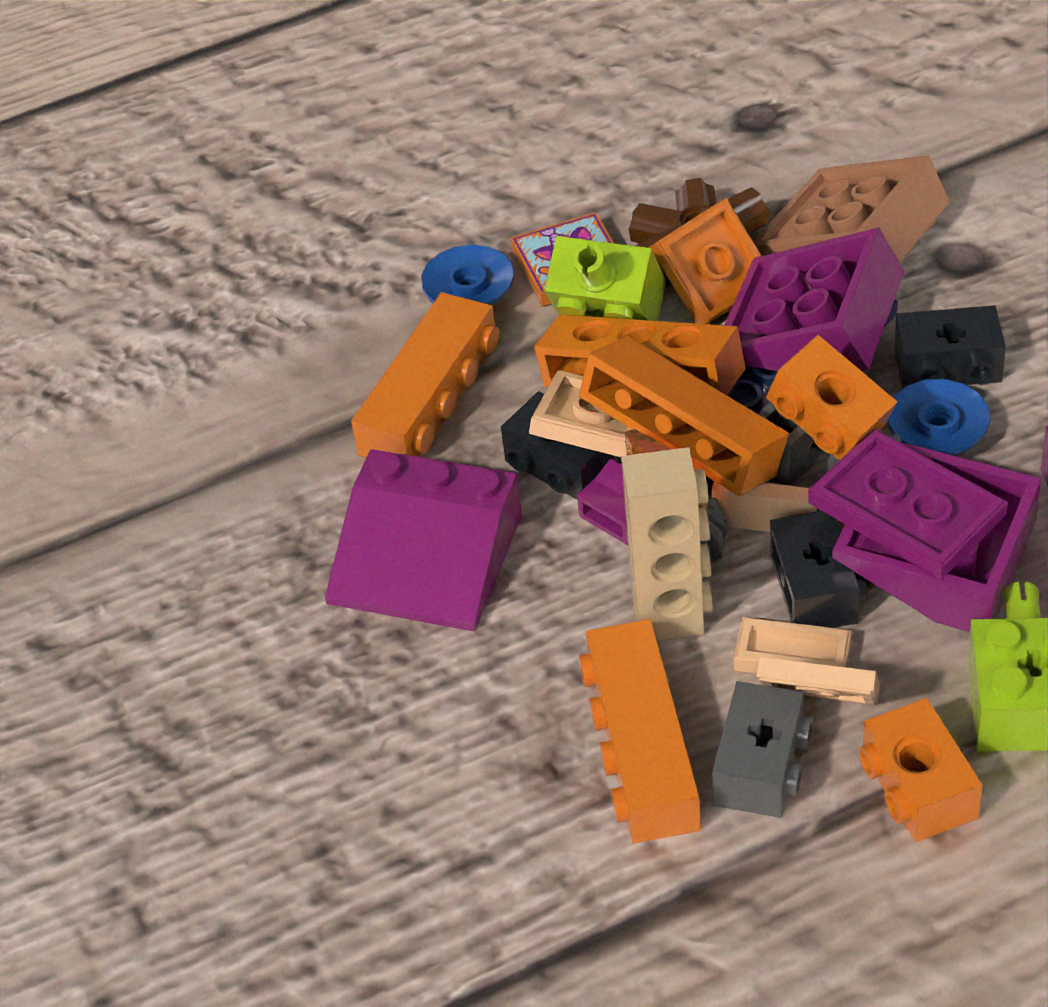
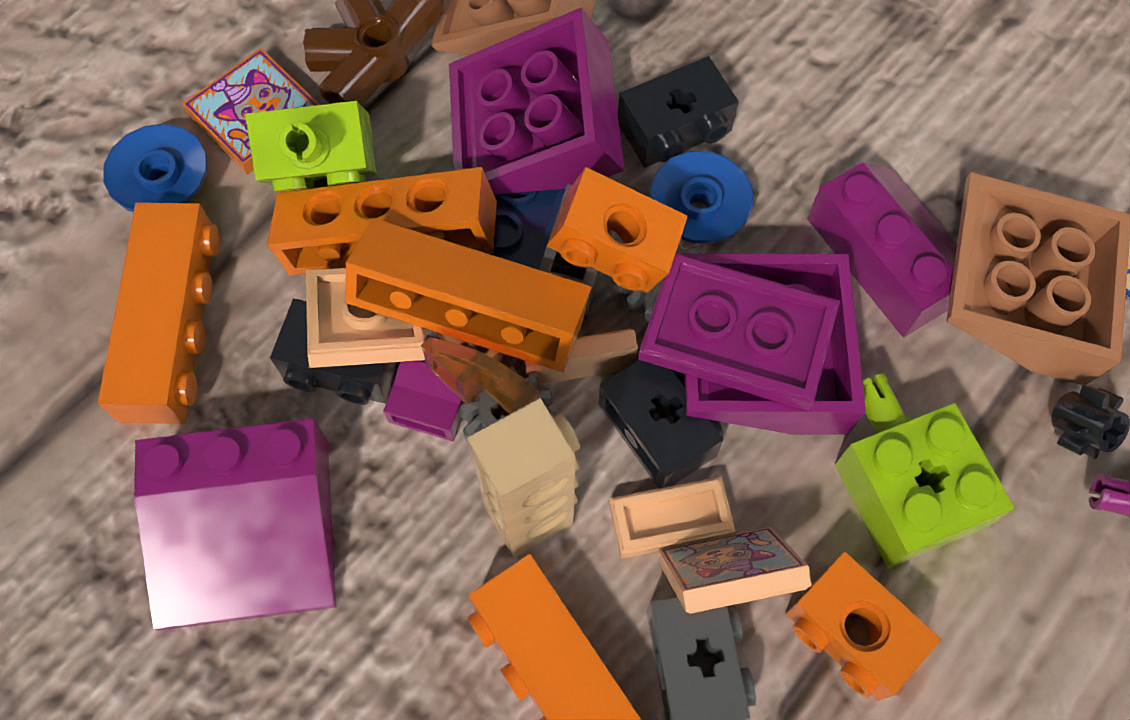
camera: 30 degrees left, 20 degrees up
orange tile [649,198,762,324] -> none

